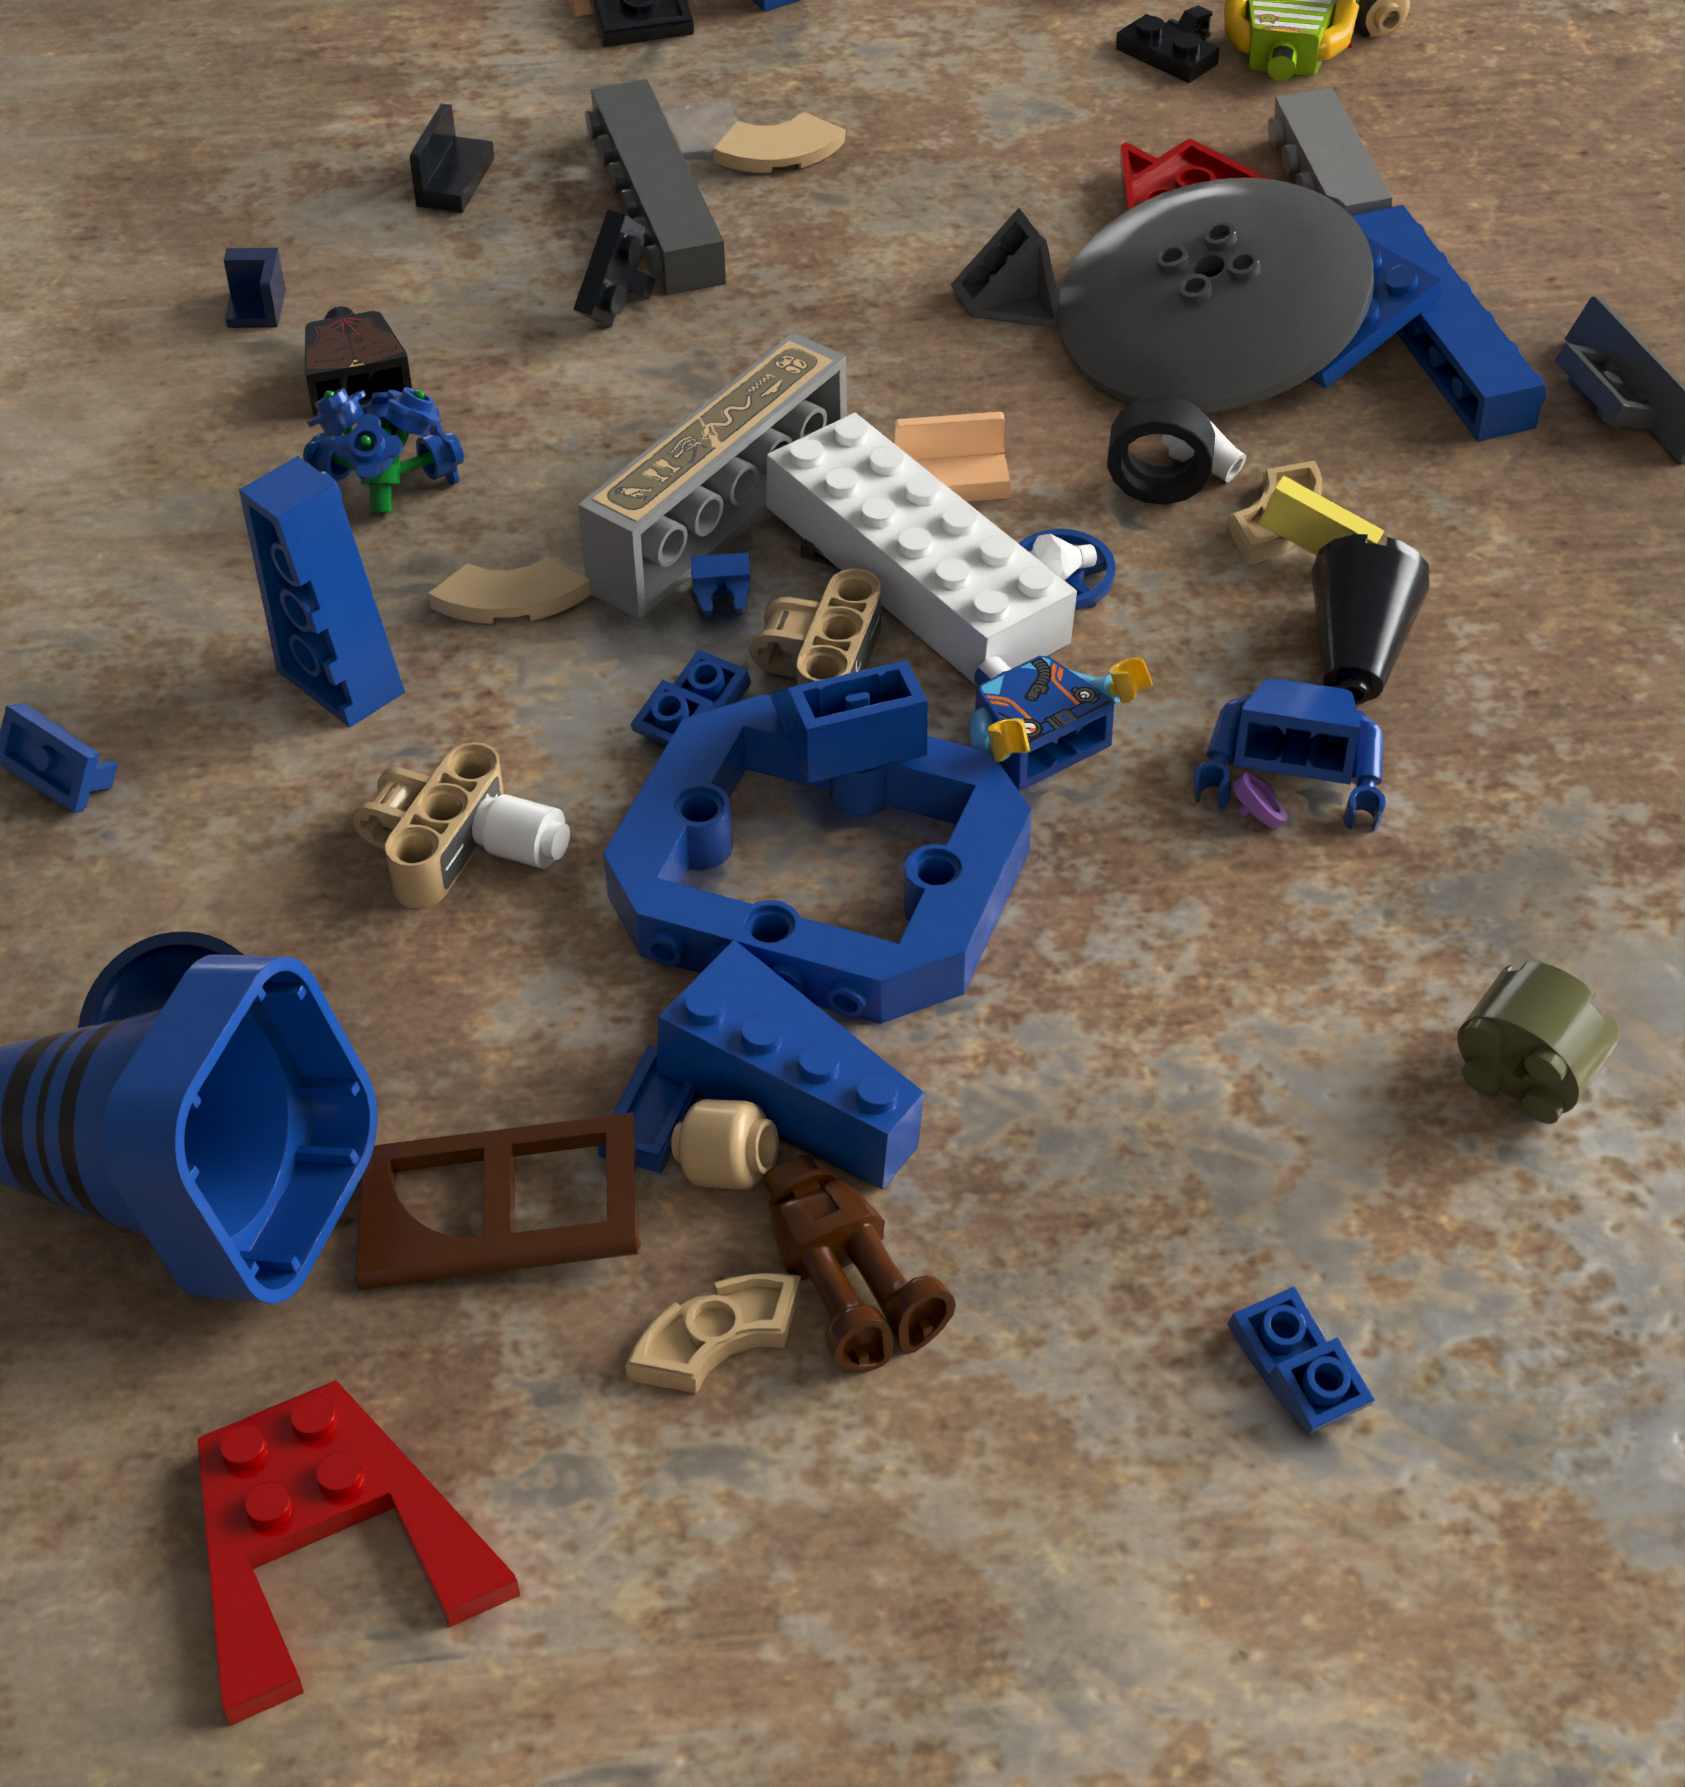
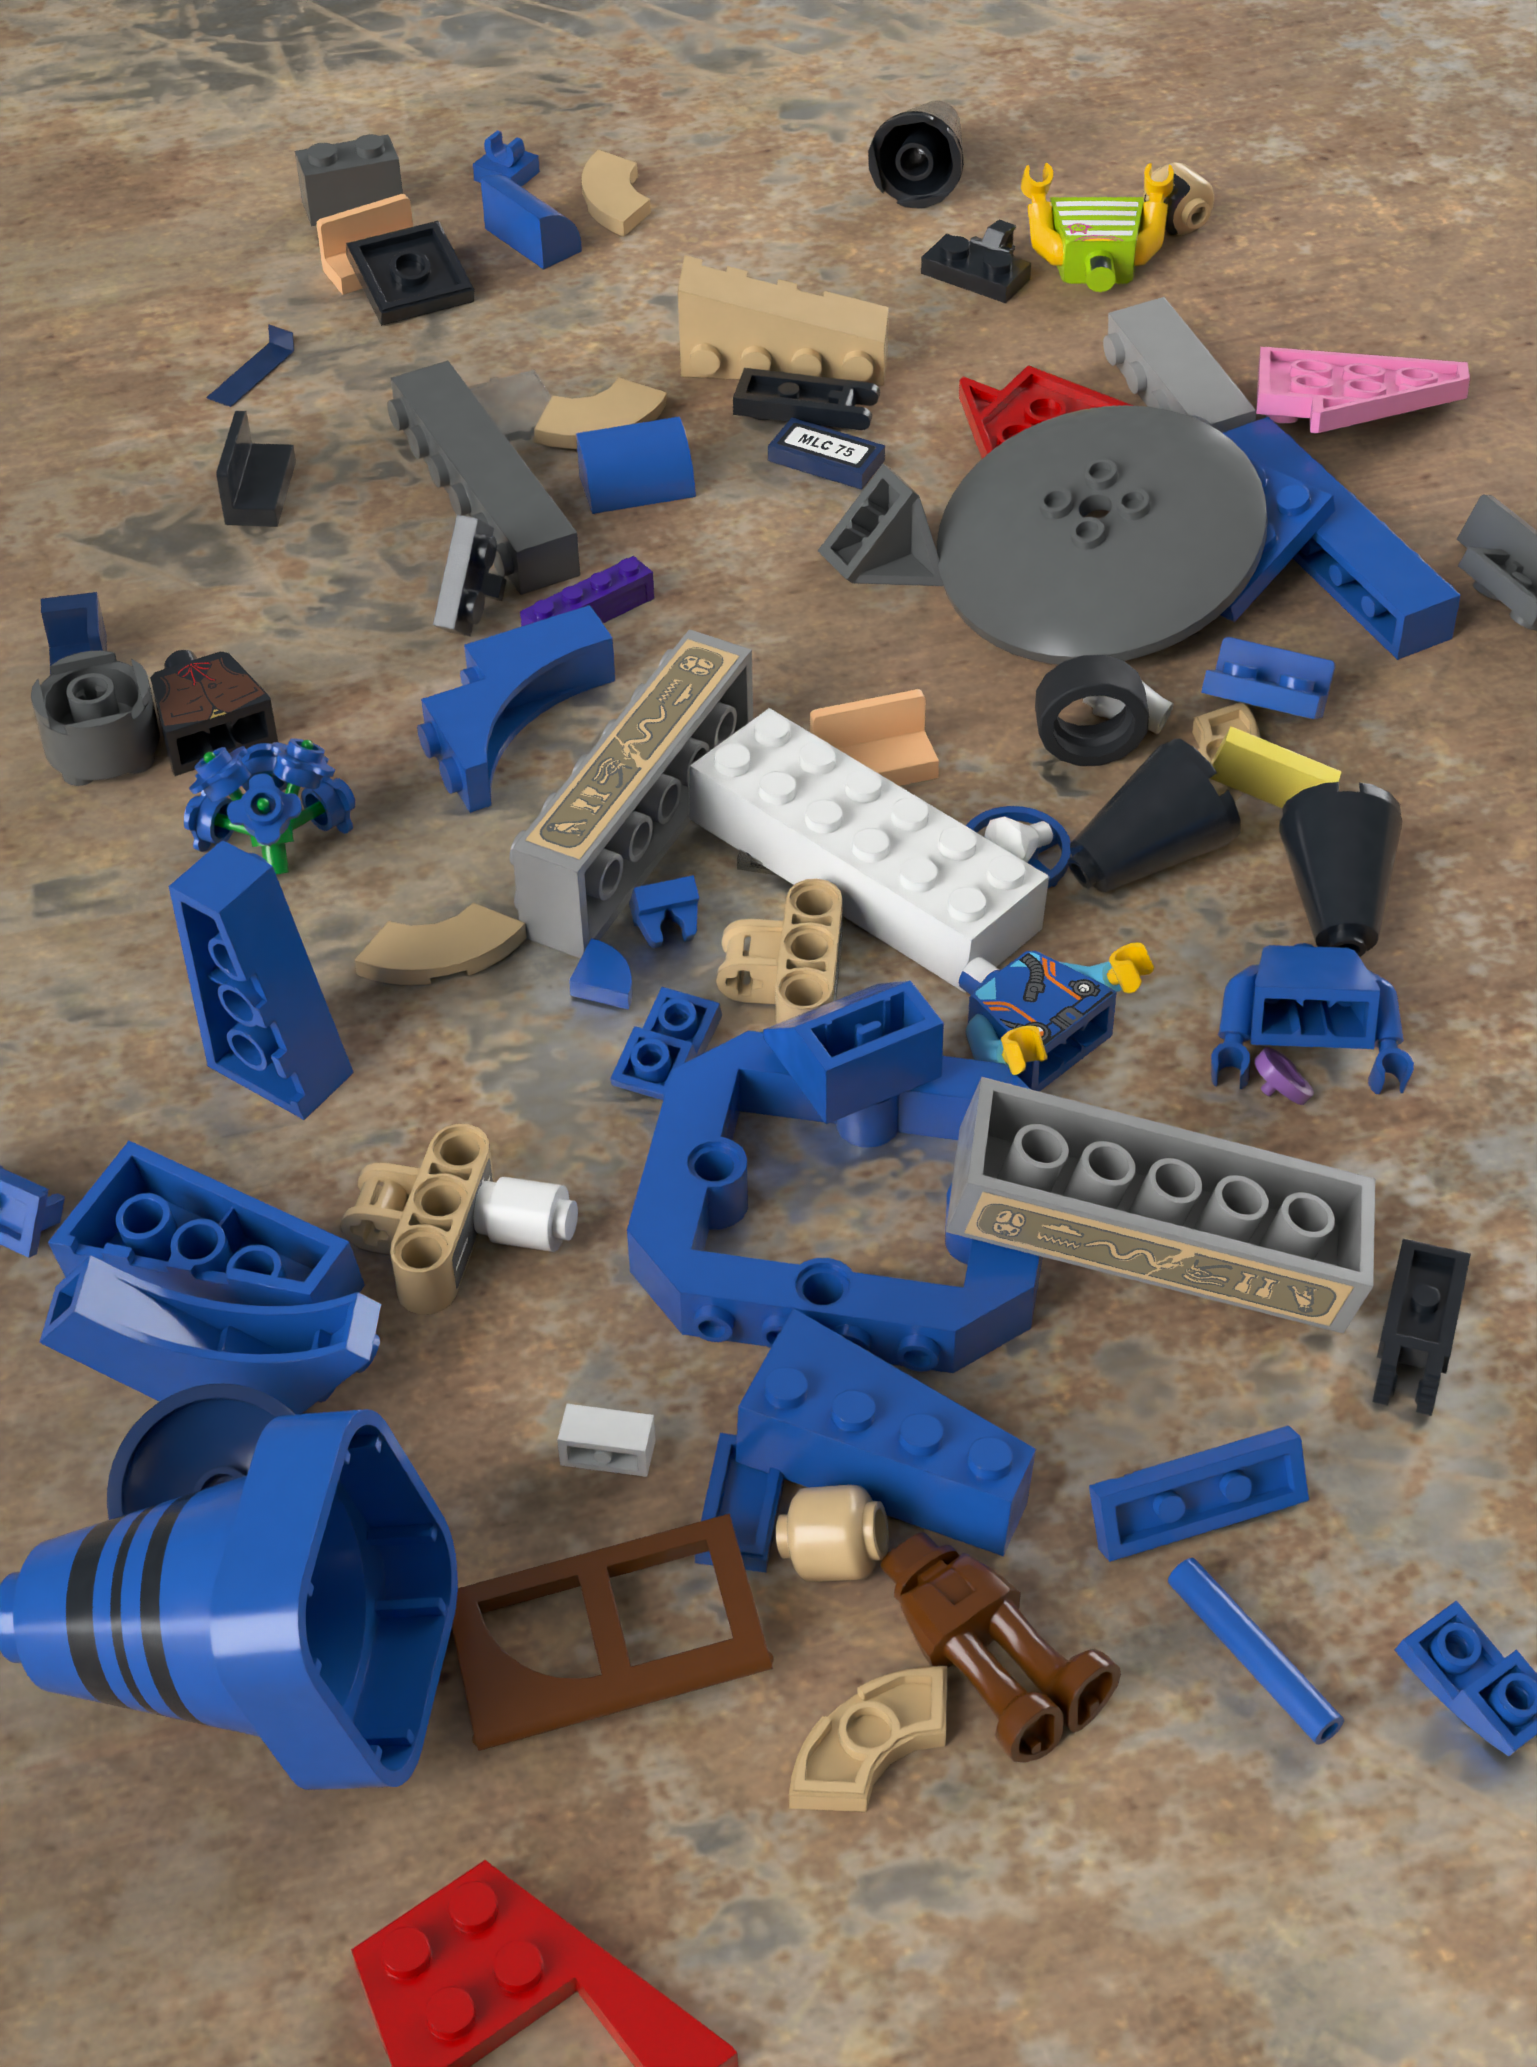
camera: 10 degrees left, 0 degrees up
none -> dark grey brick [31,651,160,786]
none -> blue arch [39,1255,381,1414]
none -> blue wedge [48,1141,365,1306]
none -> dark blue piece [206,324,294,407]
none -> blue arch [417,605,616,813]
none -> dark purple piece [520,556,654,626]
none -> white piece [557,1404,656,1477]
none -> blue tile [569,938,633,1009]
none -> blue brick [576,417,696,514]
none -> tan wedge [678,255,889,386]
none -> black hinge [733,368,880,430]
none -> tile [768,418,885,489]
none -> light grey brick [946,1077,1375,1334]
none -> black cone [1068,738,1241,892]
none -> blue hinge [1089,1425,1309,1562]
none -> blue piece [1168,1558,1344,1745]
none -> blue bracket [1201,637,1336,719]
none -> bright pink wing [1256,347,1470,433]
none -> black hinge [1372,1238,1471,1416]

